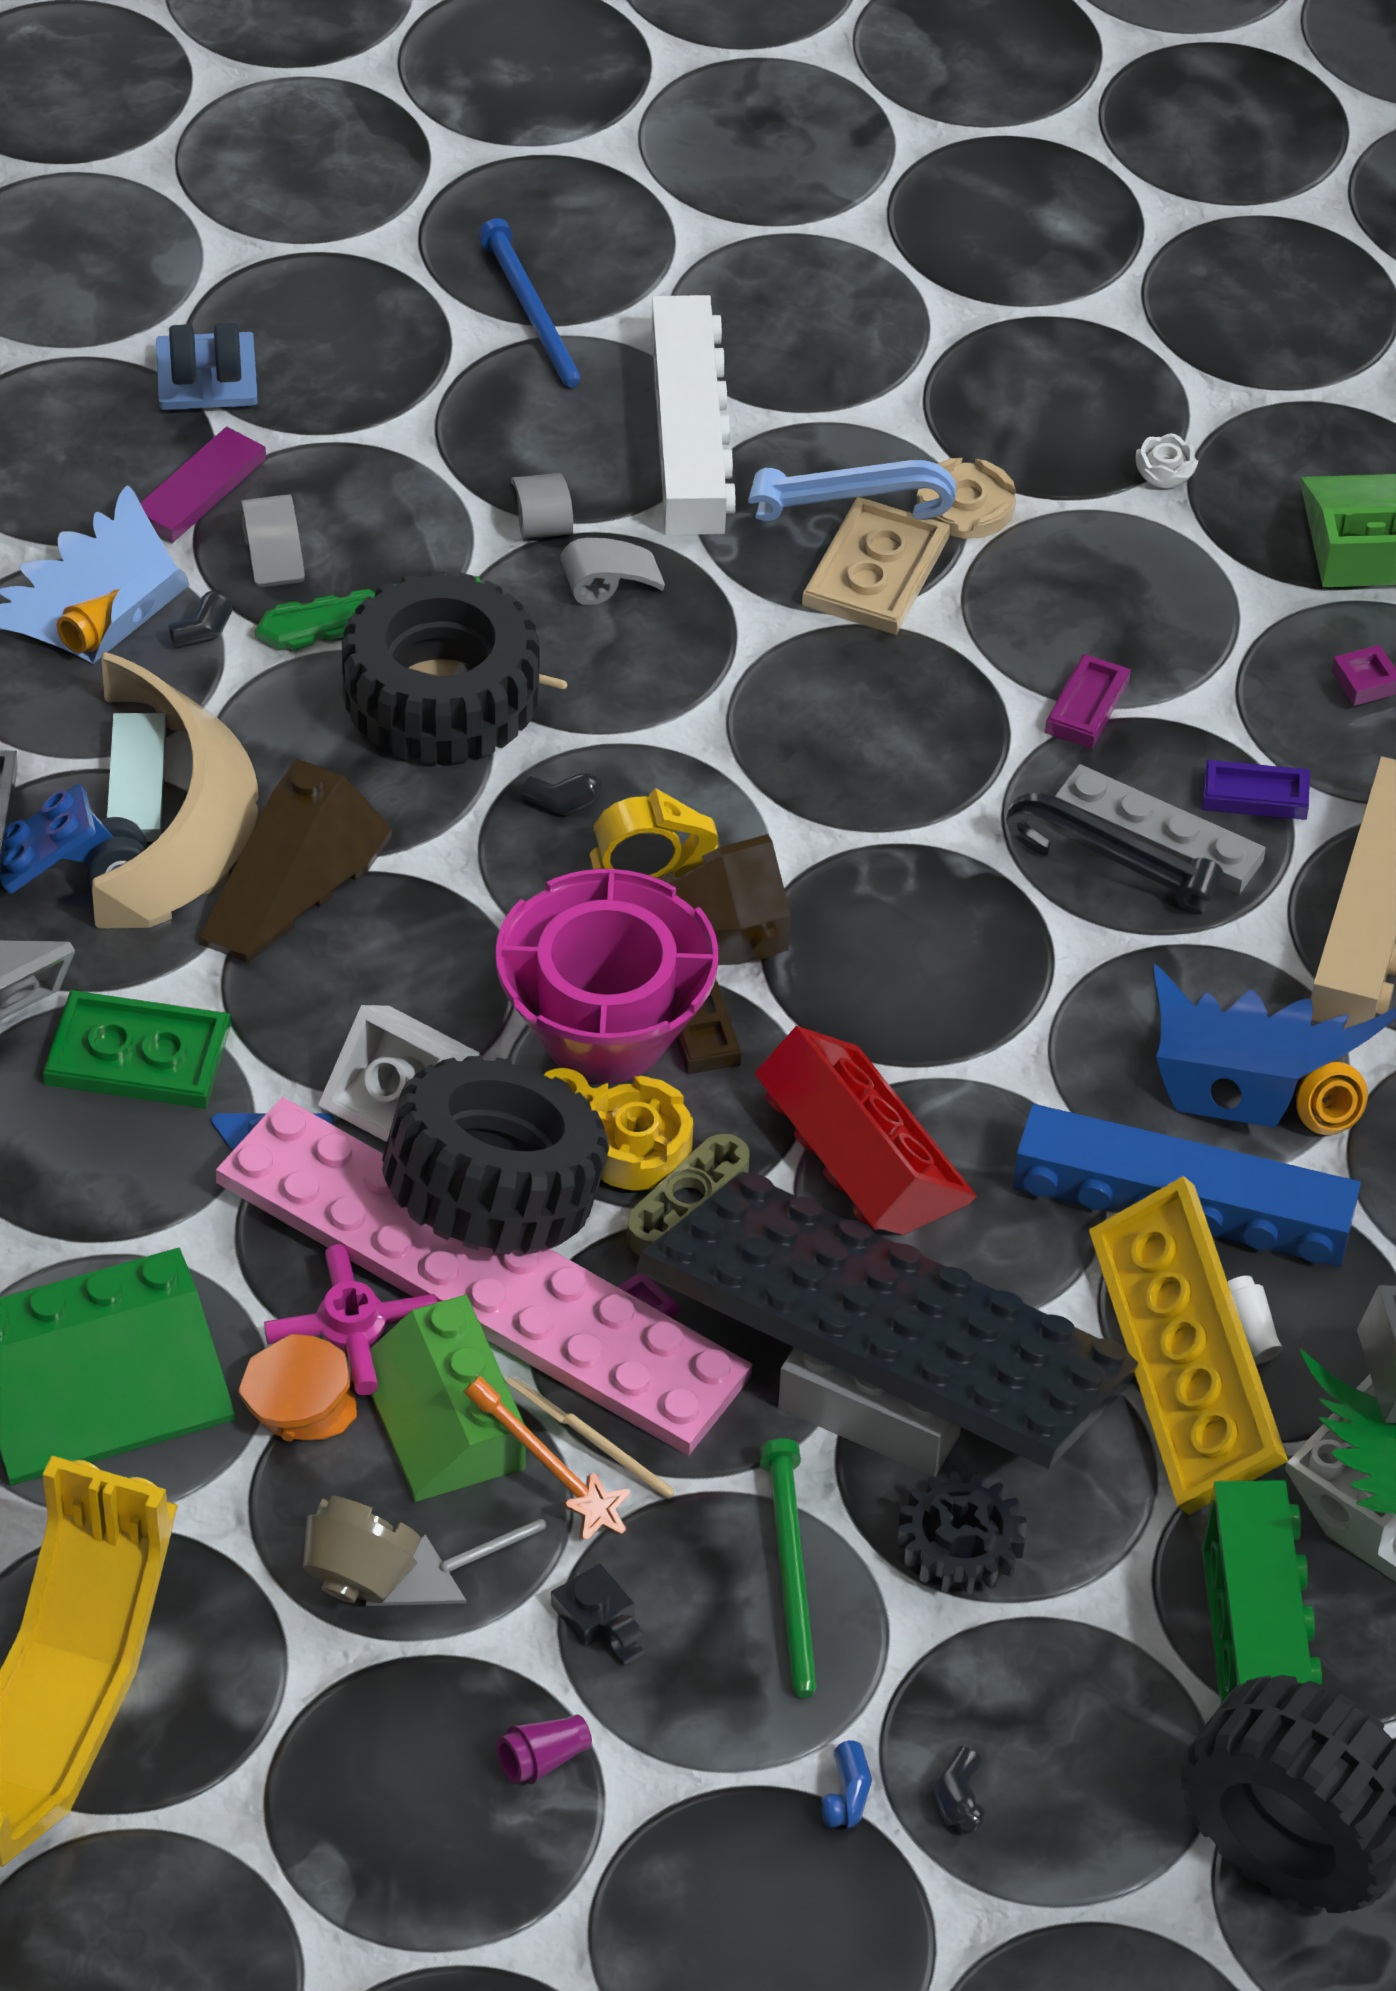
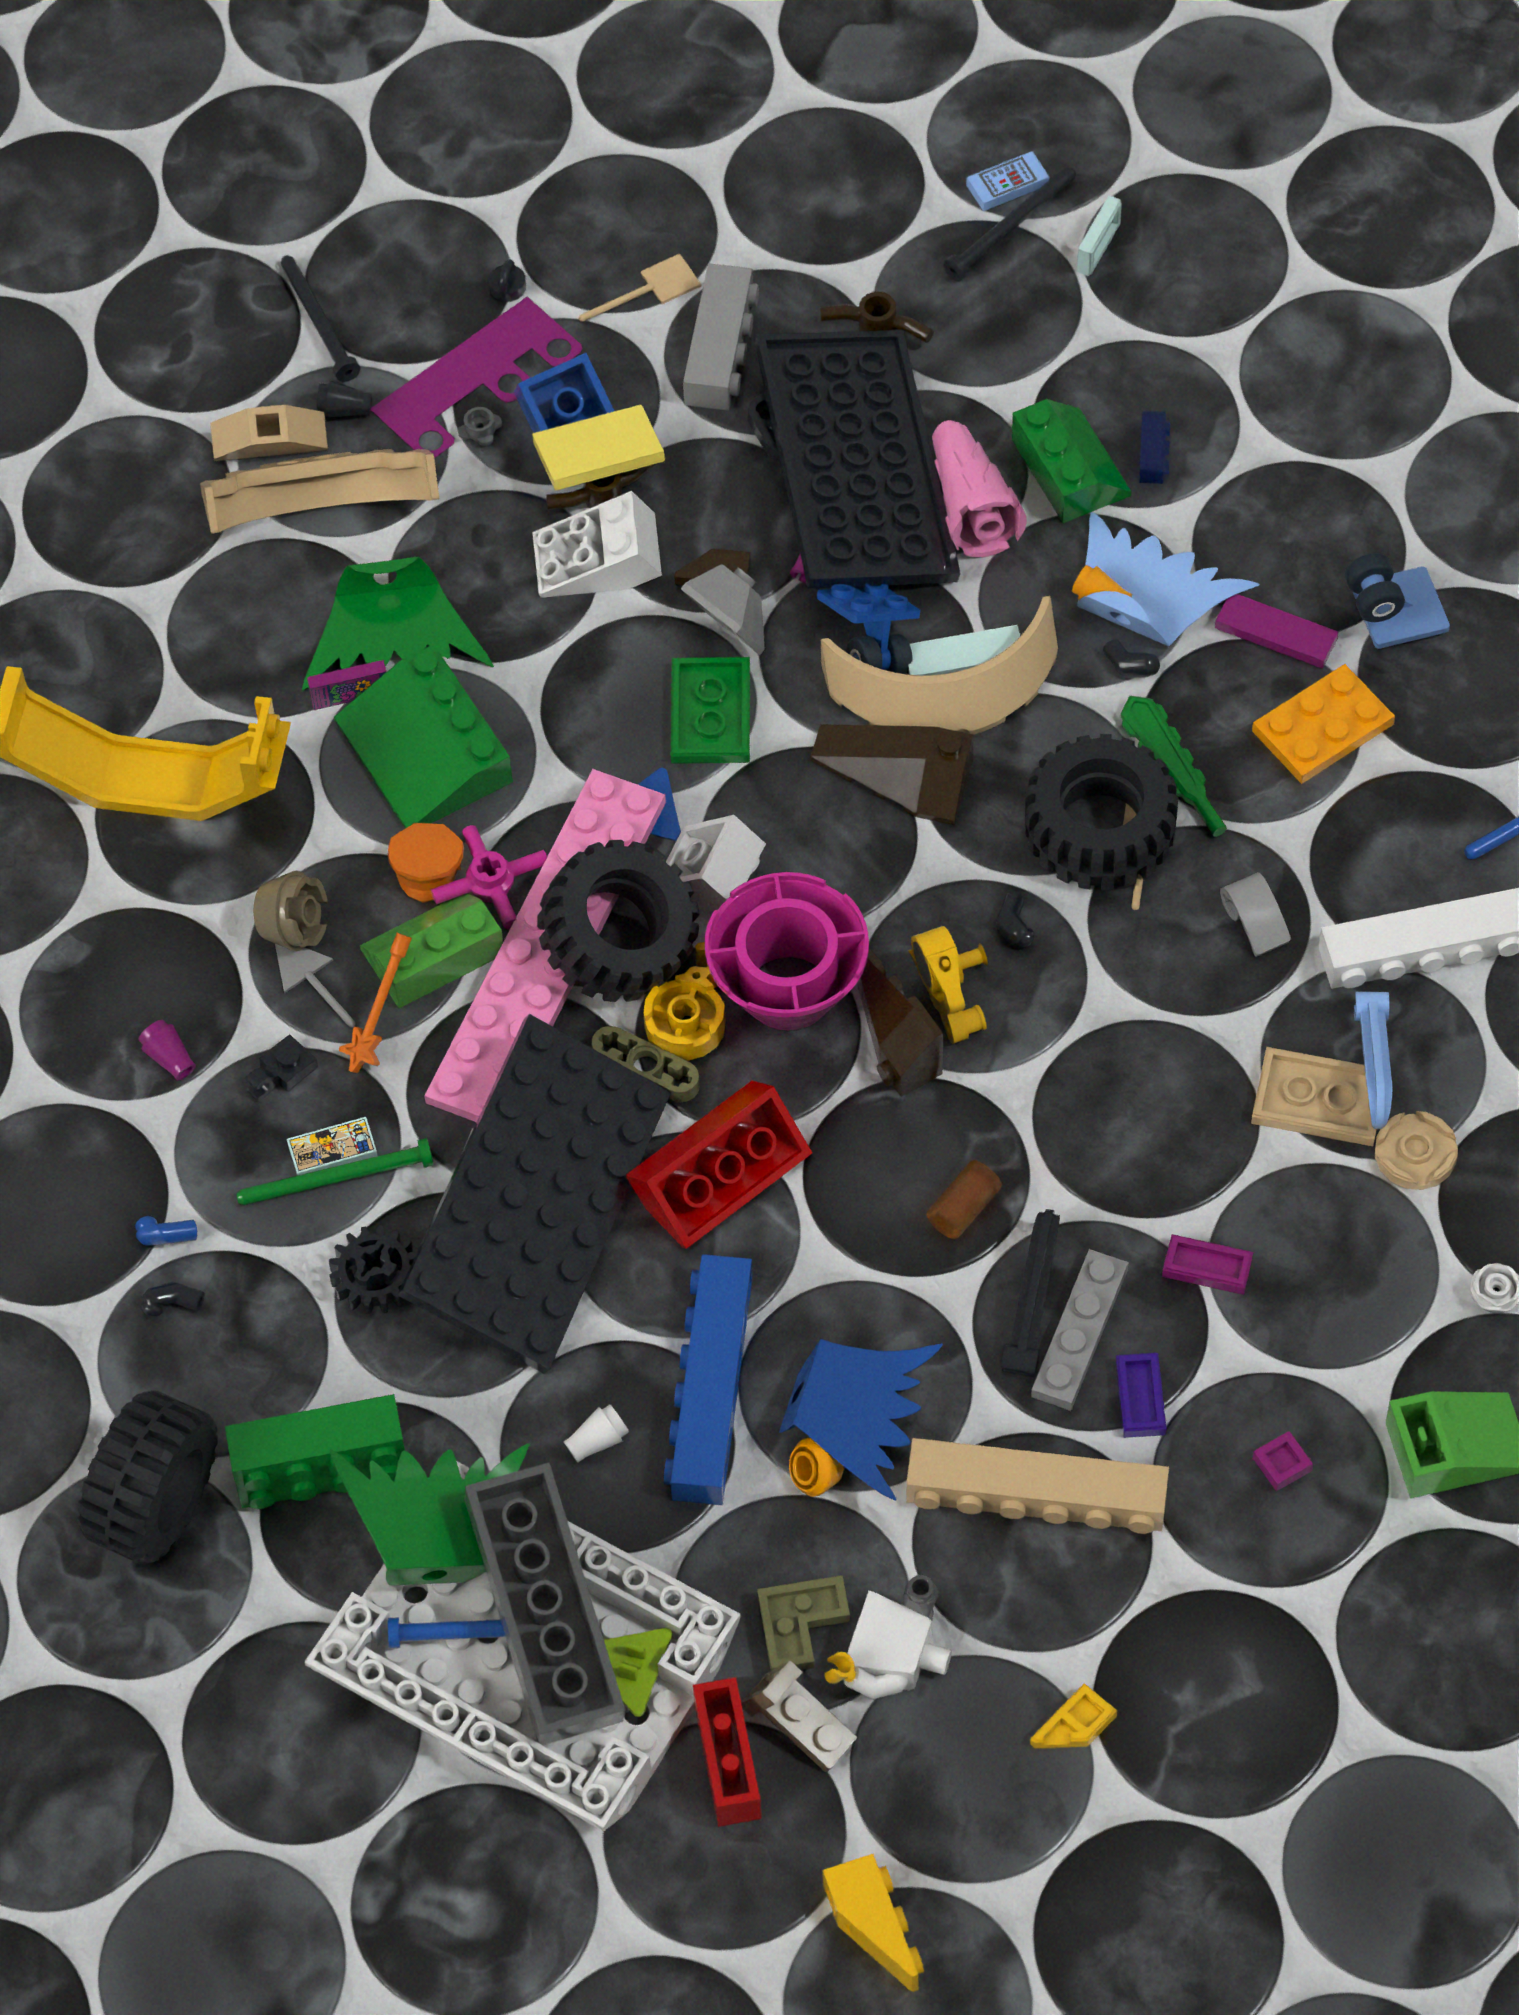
camera: 85 degrees right, 10 degrees up
light grey panel [240,494,305,588] -> none
tan piece [506,1376,674,1498] -> none
light grey panel [511,473,573,539] -> none
dark brown tile [676,979,742,1074] -> none
yellow plate [1089,1176,1288,1515] -> none
none -> tile [287,1117,378,1176]
none -> clear orange piece [927,1160,1002,1239]
none -> light orange plate [1252,664,1395,784]

